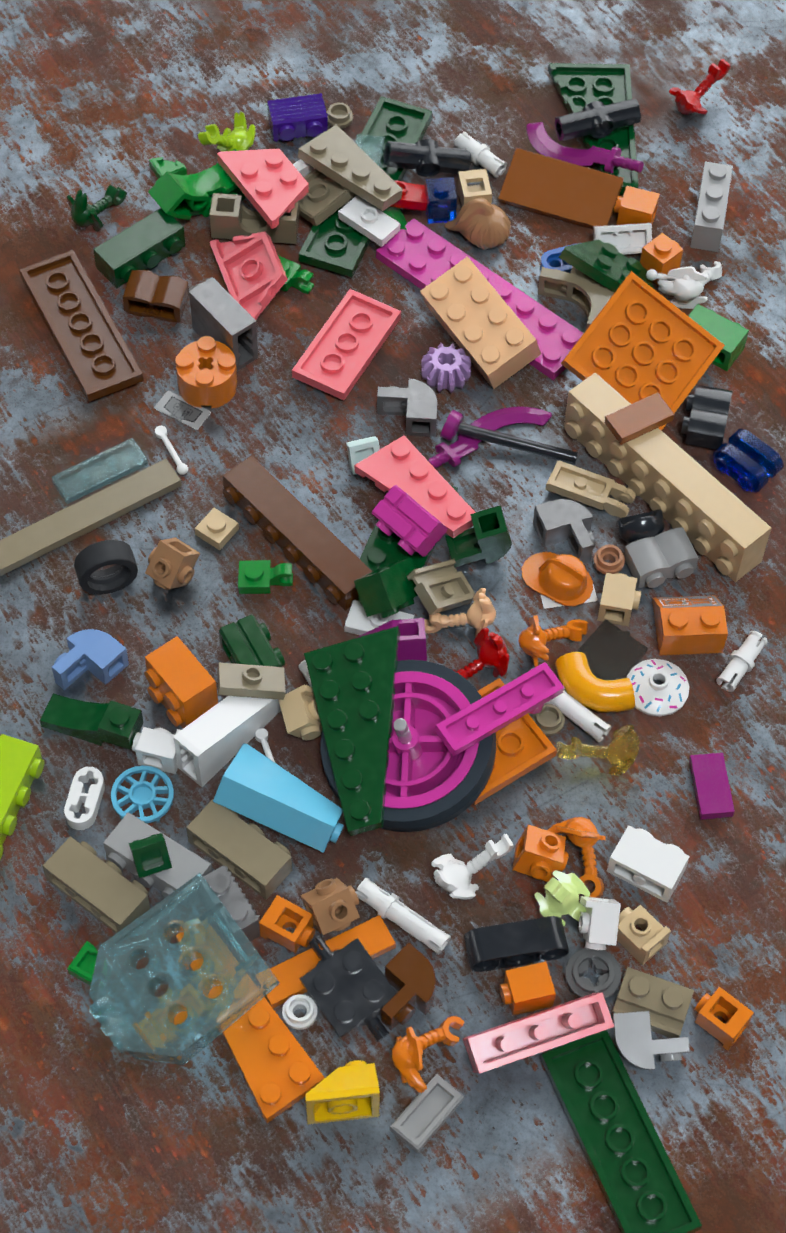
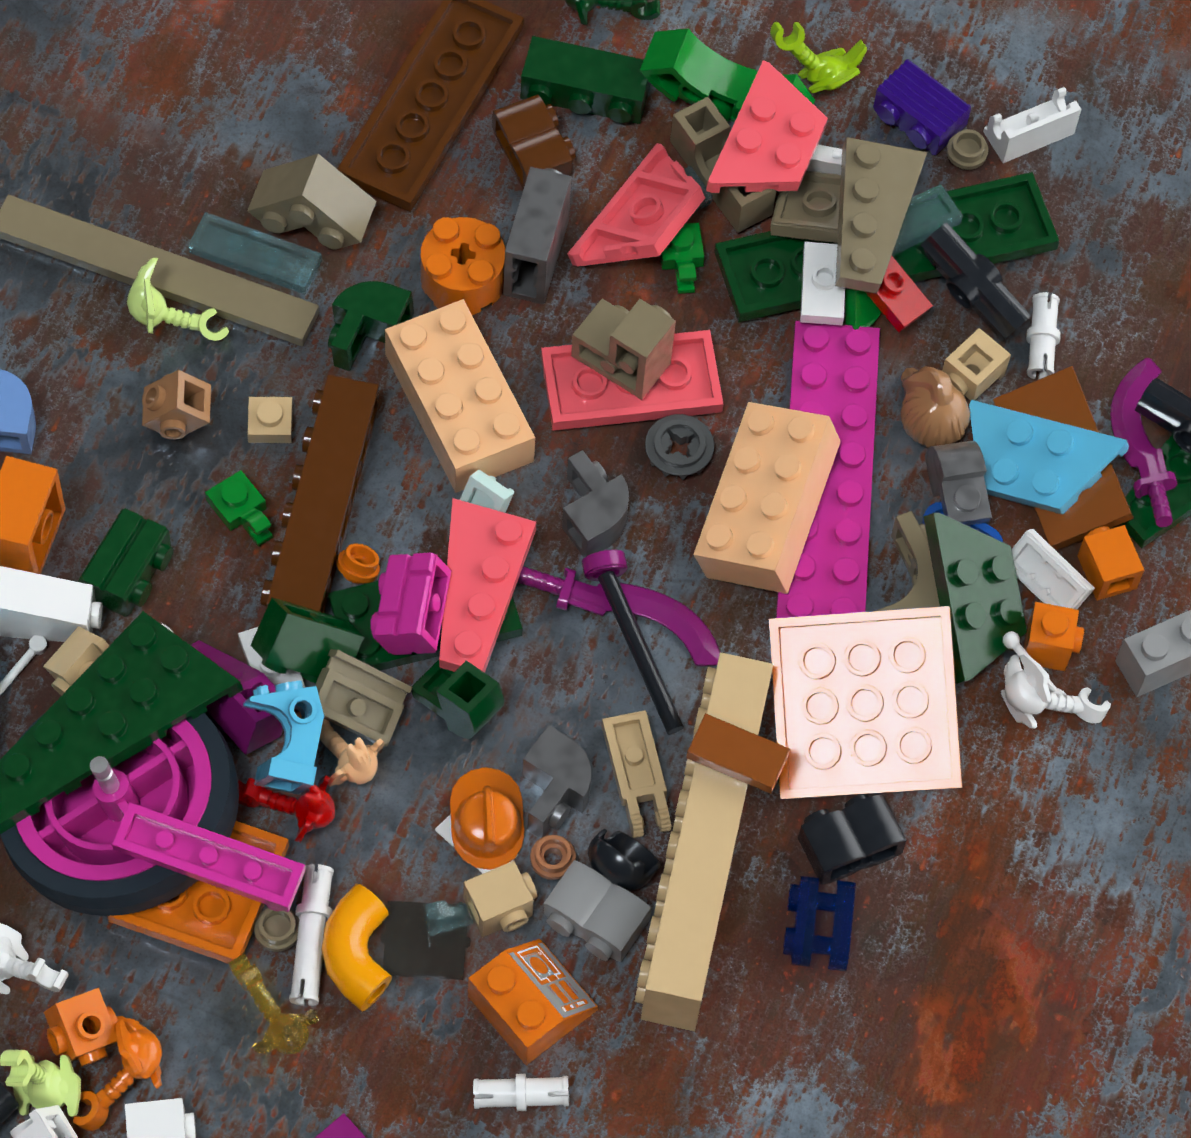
camera: 50 degrees right, 5 degrees up
black tyre [74,540,138,595] -> none
green tile [149,157,187,179] -> none
sticker [154,391,211,430] -> none
white hinge [155,426,188,475] -> none
plate [217,662,286,700] -> none
lavender gear [421,343,471,394] -> none
clear blue brick [425,177,457,224] -> none
orange piece [518,615,588,667] -> none
white dish [626,659,689,717] -> none
brick [689,304,749,371] -> none
none -> yellowish green piece [127,257,229,341]
none -> medium azure tile [243,681,324,794]
none -> dark tan brick [247,154,376,250]
none -> dark green brick [328,281,414,371]
none -> orange plate [336,543,380,584]
none -> light nougat brick [385,299,535,493]
none -> clear light blue tile [425,901,473,936]
none -> dark tan brick [571,298,676,400]
none -> dark grey gear [645,414,714,480]
none -> flat silver brick [925,441,992,525]
none -> medium azure wing [969,400,1129,515]
none -> white hinge [983,87,1081,163]

